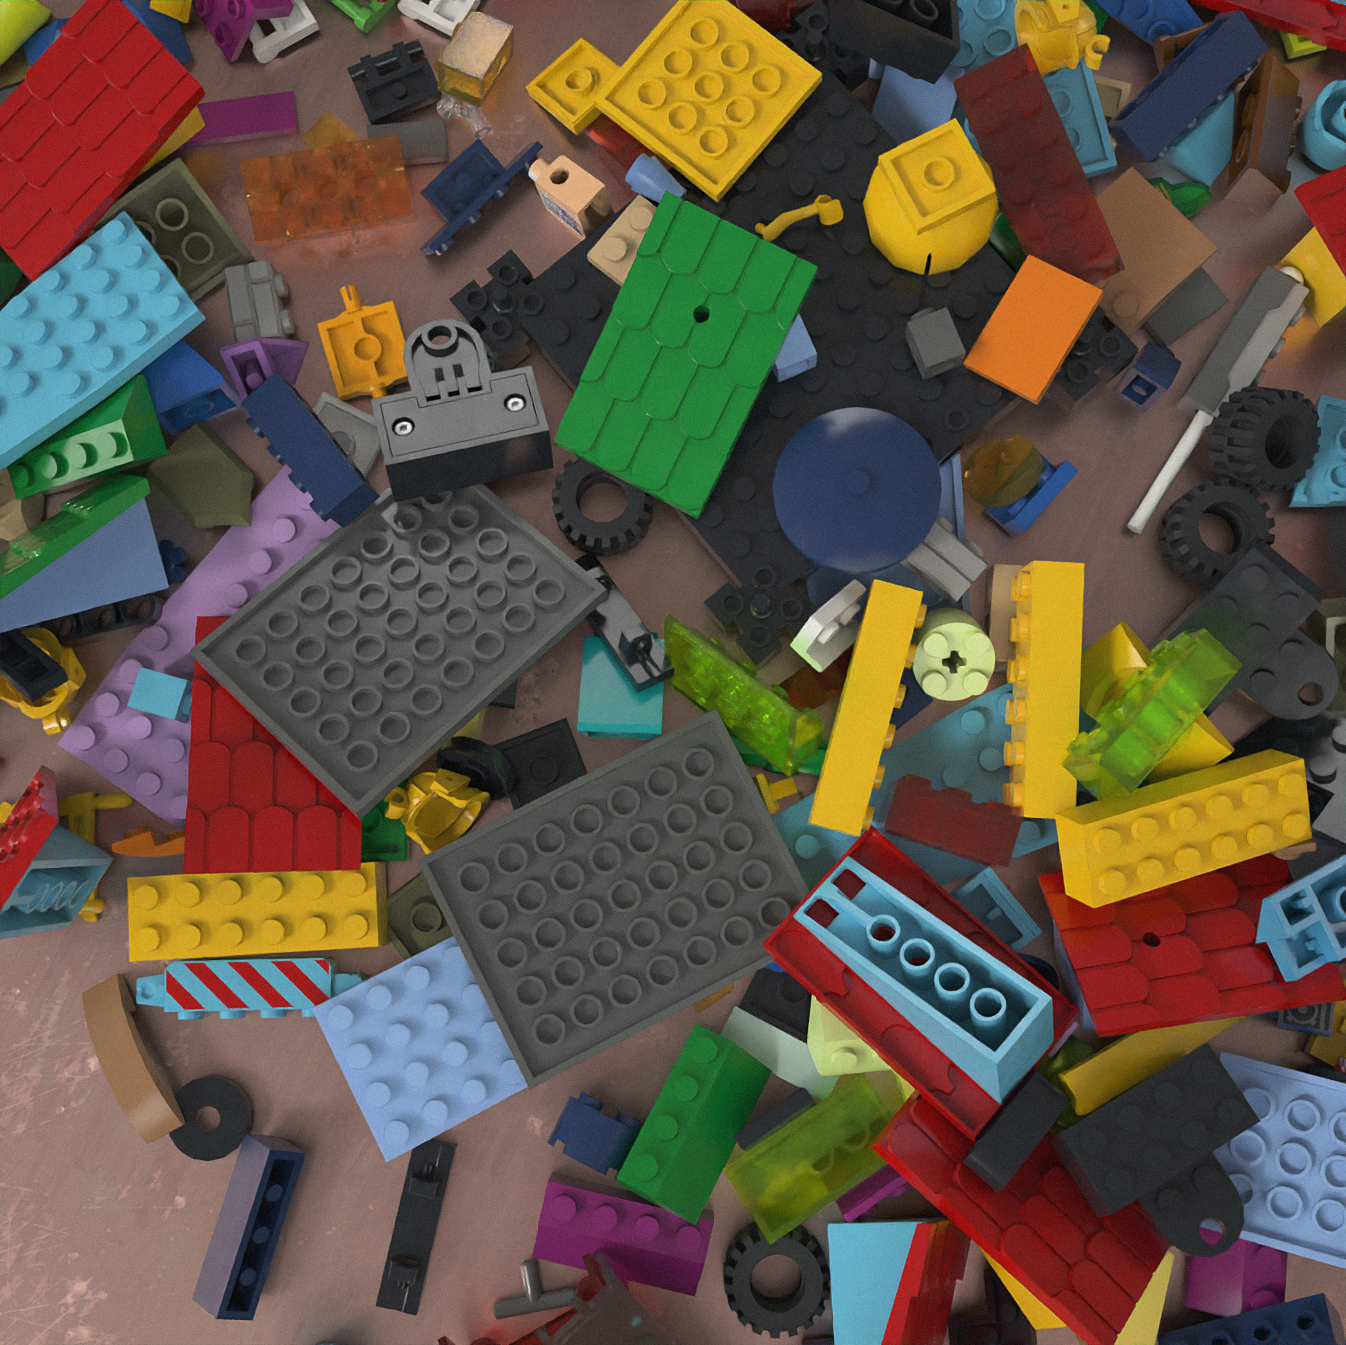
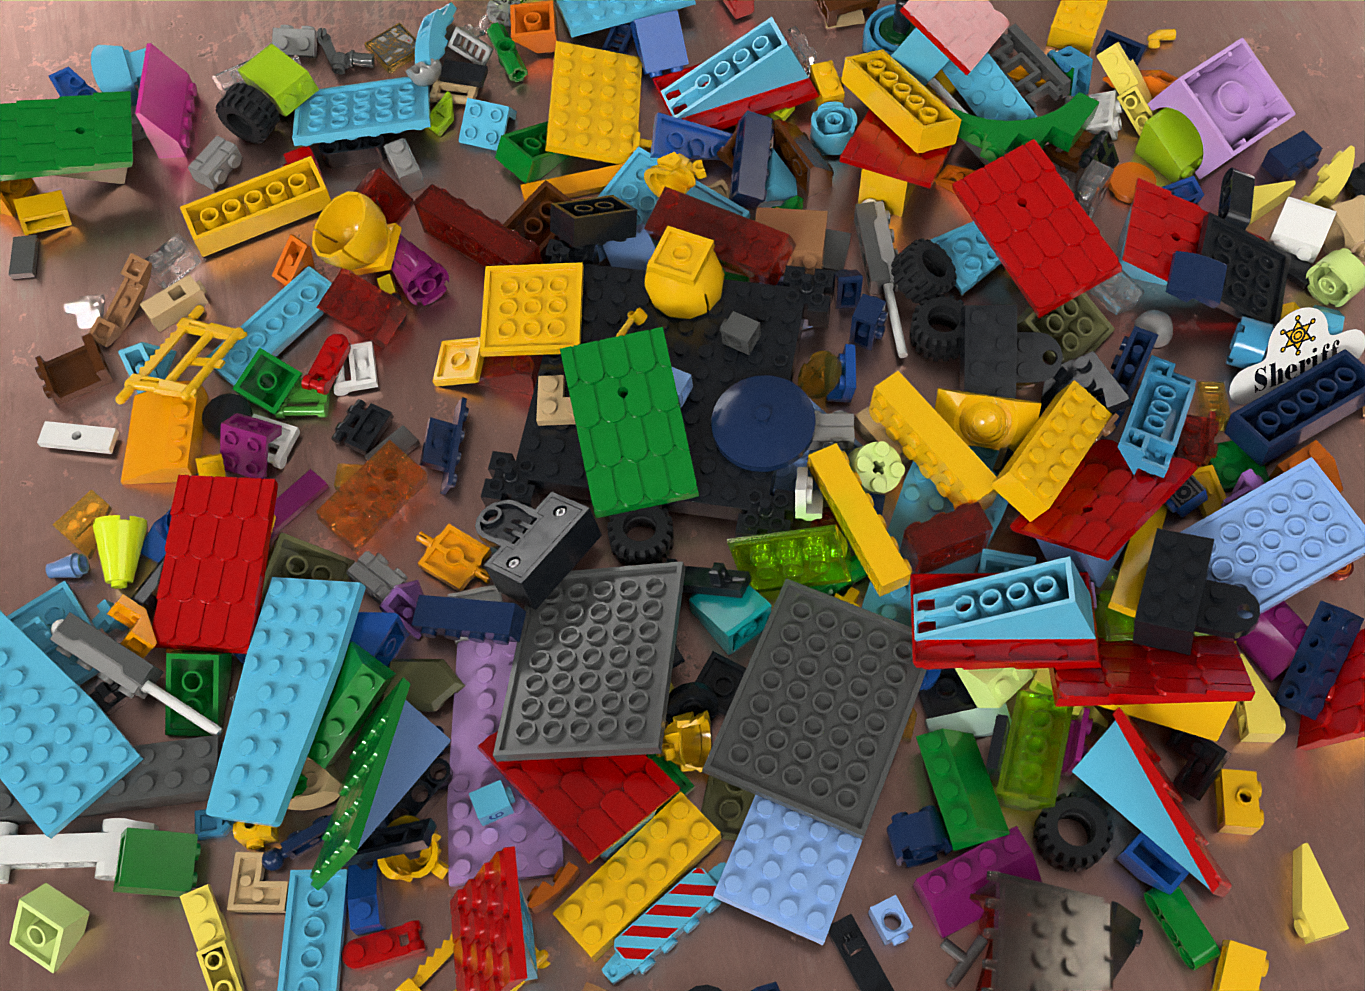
camera: 40 degrees left, 20 degrees down
clear yellow brick [434,9,515,107] -> none
clear arm [436,91,492,138] -> none
light nougat torso [528,155,615,241] -> none
medium blue cone [625,153,688,203] -> none
black beam [962,1069,1071,1193] -> none
orange tile [963,254,1104,405] -> none
clear neon green brick [1061,628,1243,800] -> none
none -> dark blue brick [849,294,888,351]
none -> light blue brick [868,895,913,946]

